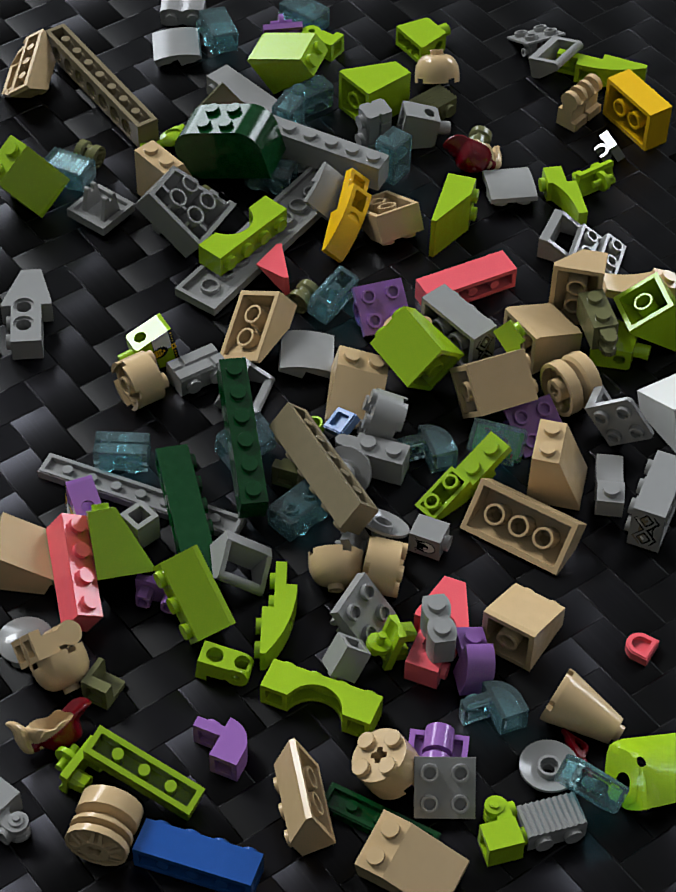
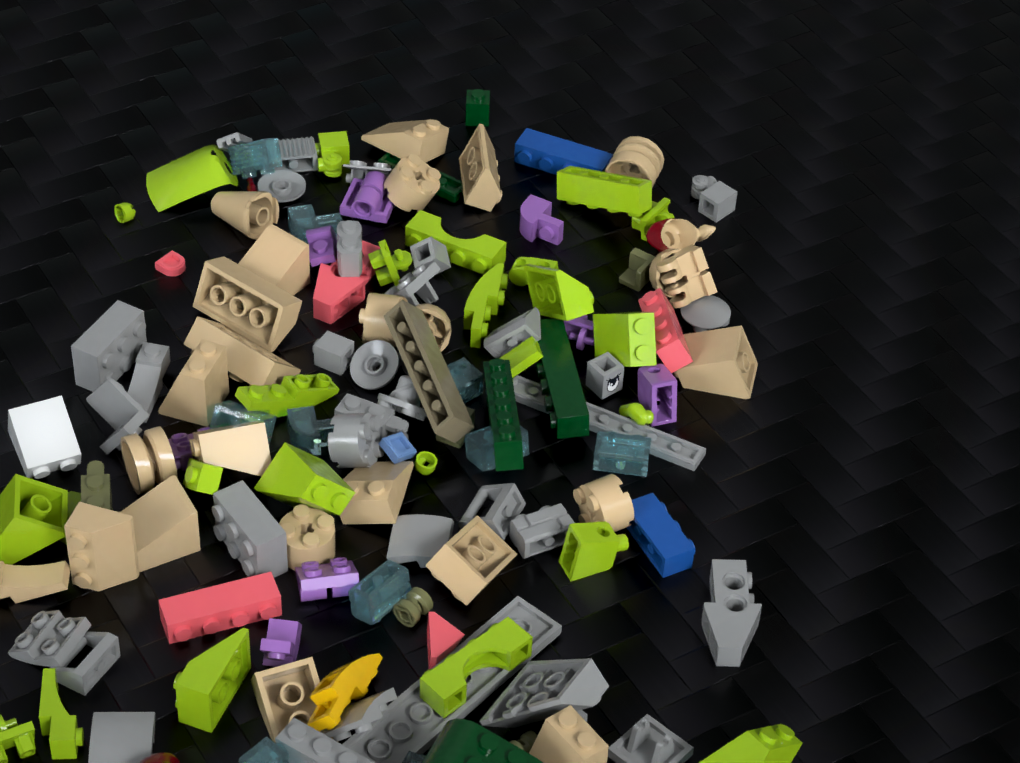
camera: 175 degrees left, 5 degrees down
none -> tan slope [193,256,302,352]
none -> light grey tile [216,132,254,154]
none -> medium lavender brick [260,618,302,667]
none -> lime tile [499,336,543,378]
none -> lime arm [619,403,654,426]
none -> blue brick [626,493,696,578]

